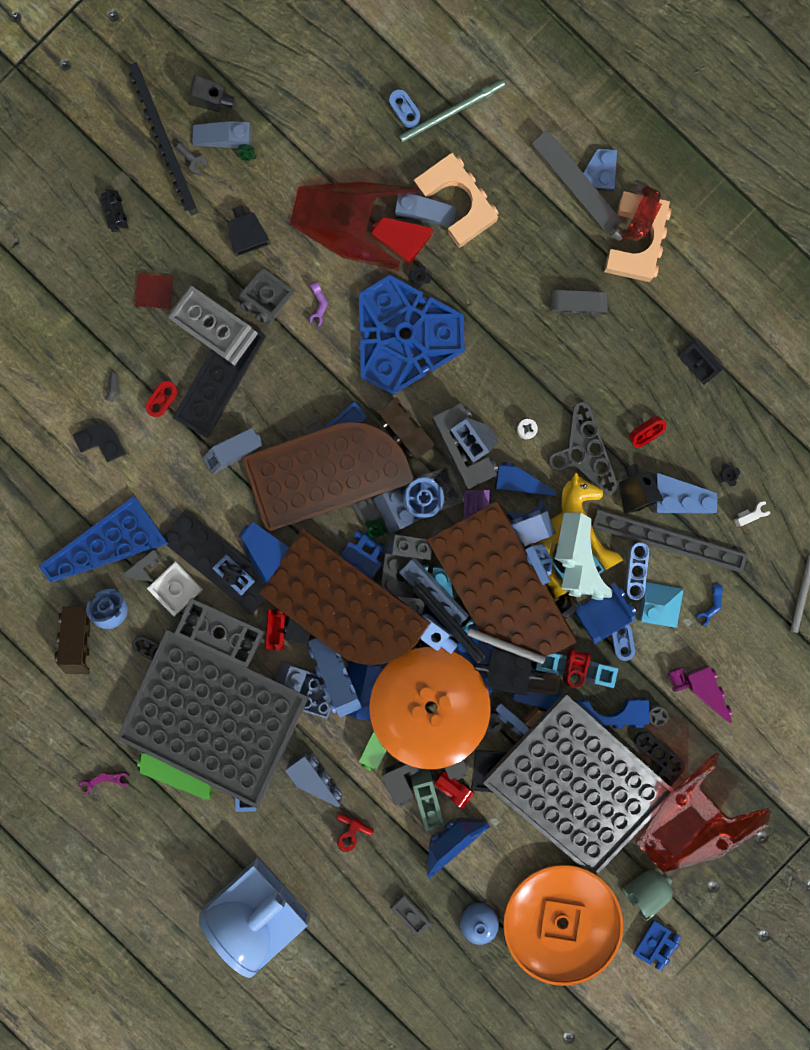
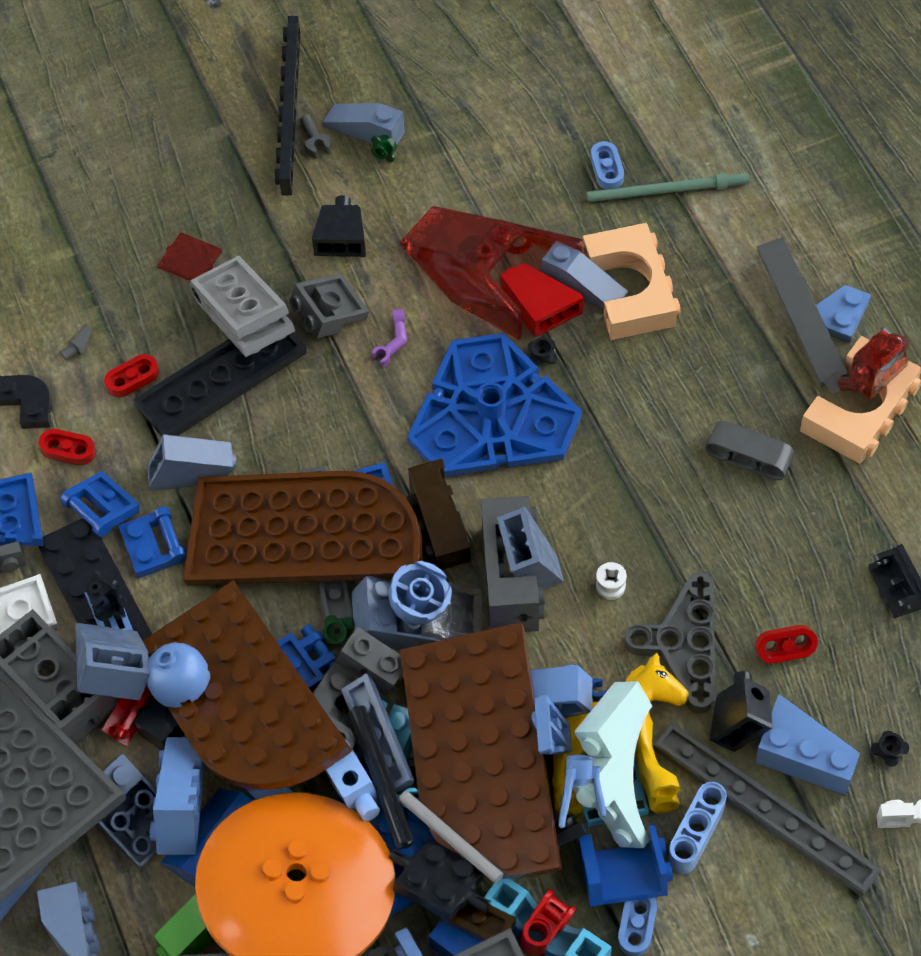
camera: 25 degrees right, 30 degrees down
black hinge [100,189,129,232] -> none
black torso [188,75,235,112] -> none
blue slope [239,522,290,584] -> none
blue slope [495,462,556,496] -> none
medium azure slope [638,582,684,628] -> none
blue arm [695,584,723,626] -> none
none -> red plate [38,429,96,465]
none -> blue plate [60,471,140,537]
none -> sand blue slope [75,623,150,700]
none -> blue plate [118,507,187,578]
none -> medium blue cylinder [146,642,210,708]
none -> medium blue plant [558,755,606,828]

